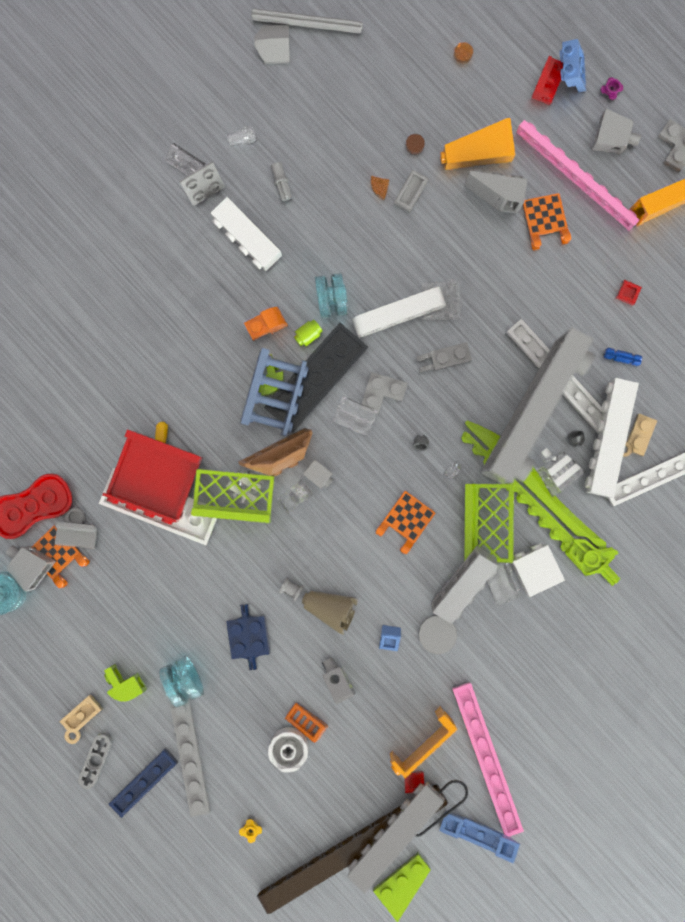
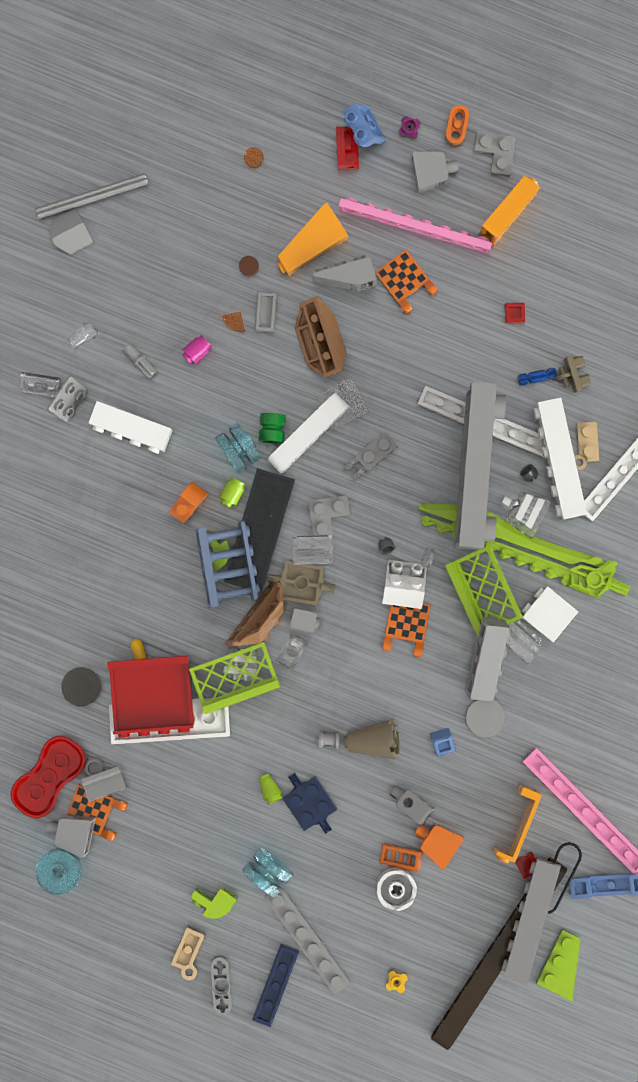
camera: 25 degrees left, 0 degrees up
none -> clear smoke tile [61,667,101,707]
none -> dark pink brick [182,335,211,364]
none -> green wheel [258,413,286,443]
none -> lime cone [258,774,282,805]
none -> dark tan plate [268,561,335,606]
none -> medium nougat wedge [295,296,346,378]
none -> white slope [382,560,427,609]
none -> orange torso [414,823,465,870]
none -> orange plate [445,105,469,145]
none -> dark tan hips [556,355,591,393]

